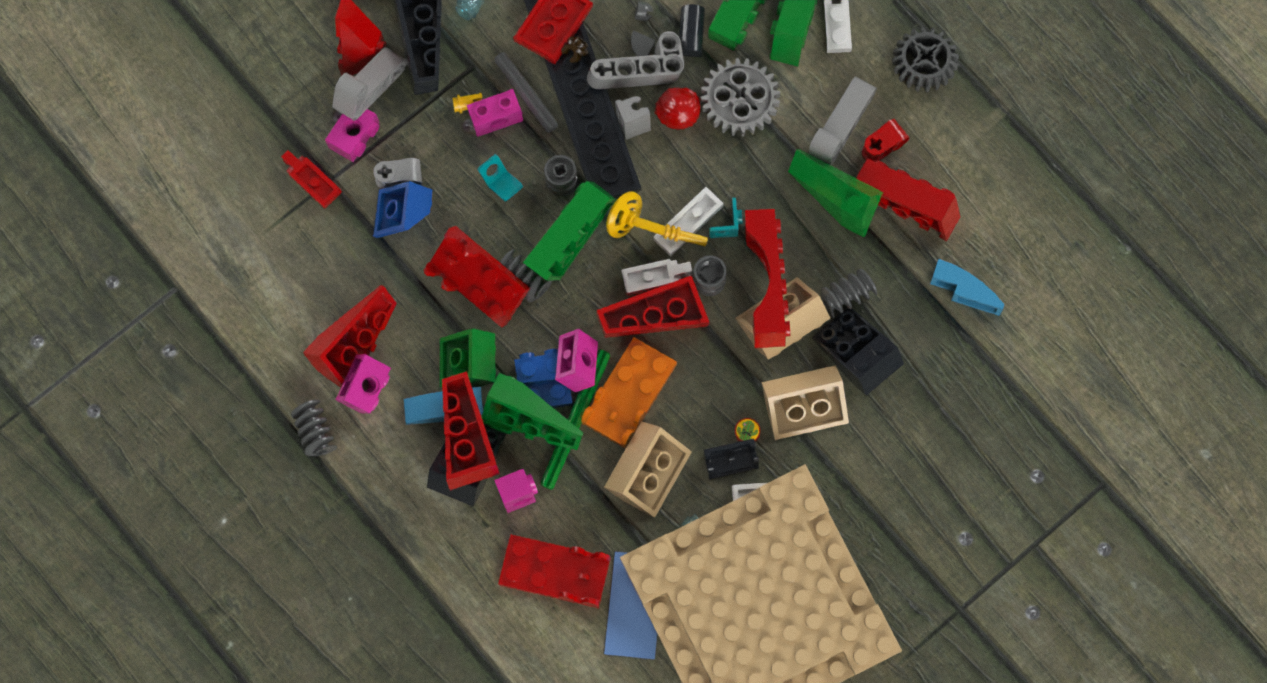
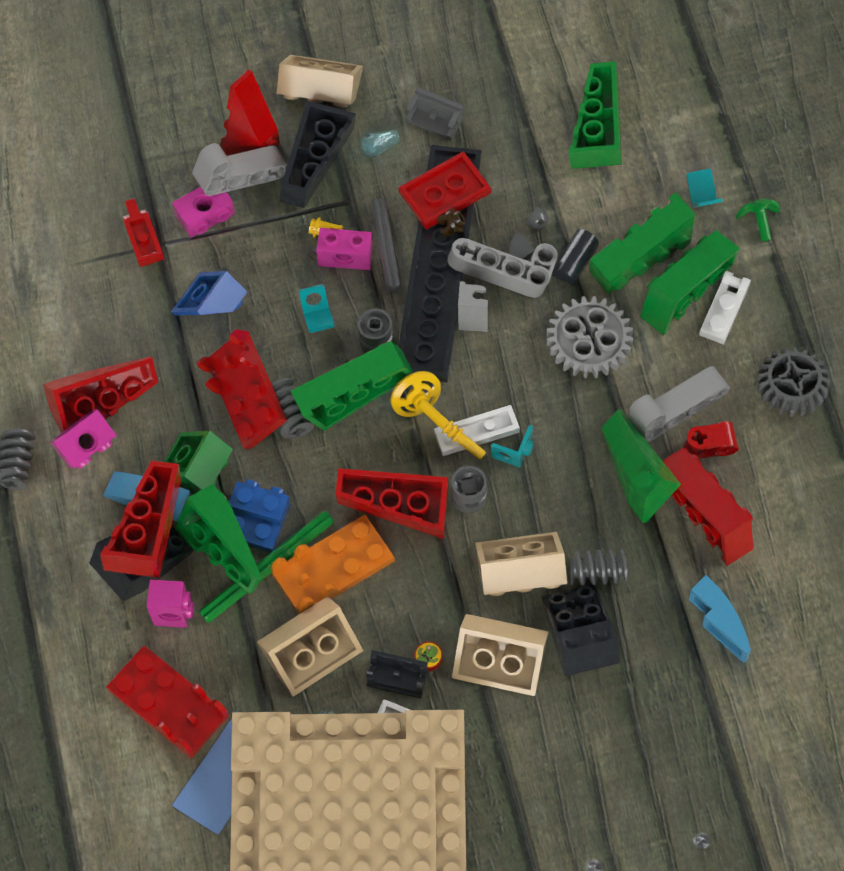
camera: 25 degrees right, 10 degrees down
light grey piece [373,158,422,189] -> none
dark pink brick [555,329,598,392] -> none
white hinge [621,259,693,296] -> none
red hair [654,87,701,130] -> none
red arch [745,209,791,348] -> none

